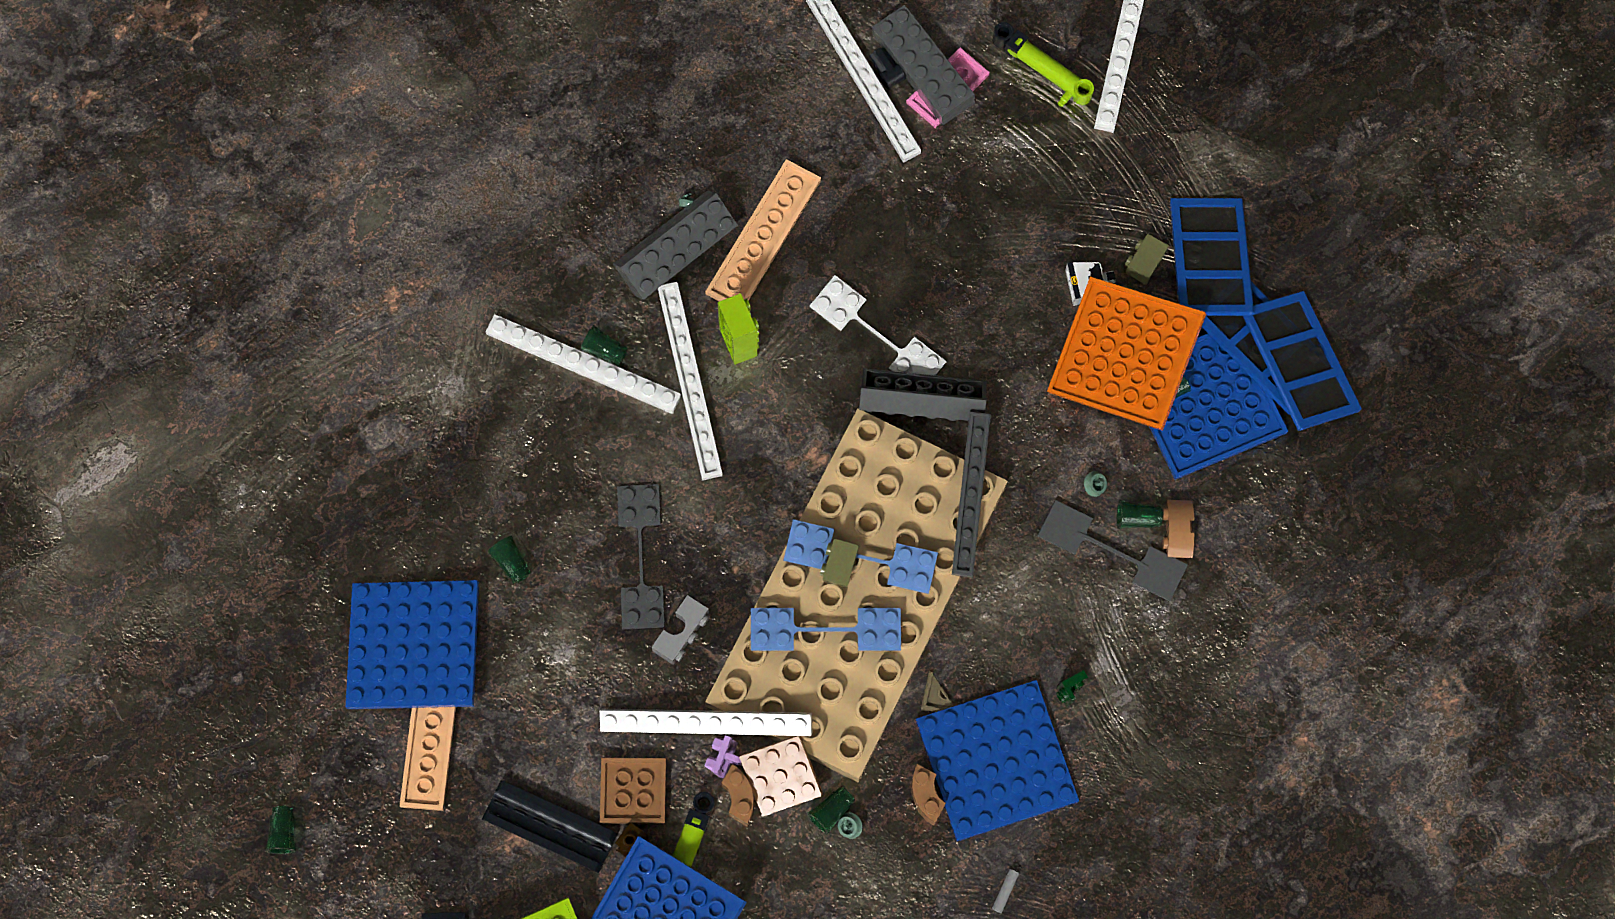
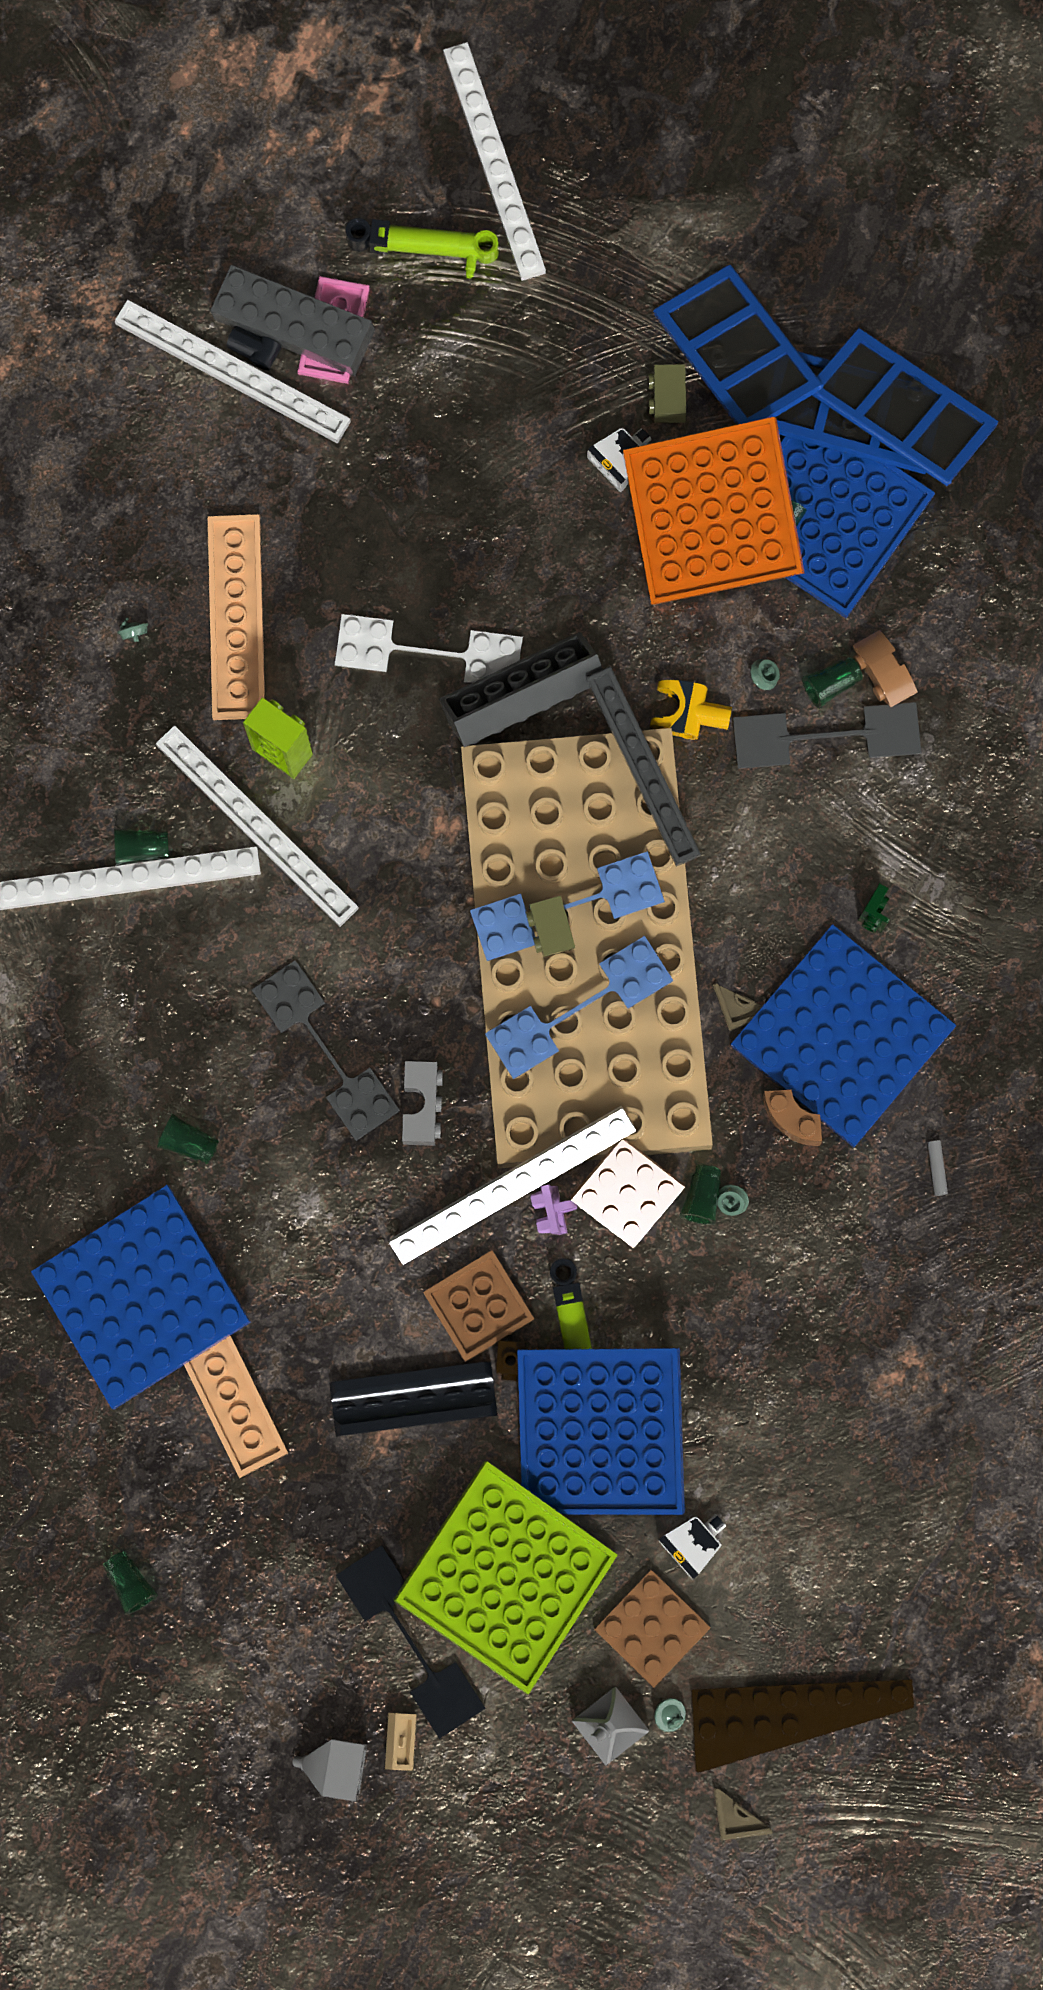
camera: 25 degrees left, 5 degrees up
dark grey brick [613,190,738,300] -> none
medium nougat brick [721,764,754,827] -> none
none -> yellow connector [650,680,732,740]

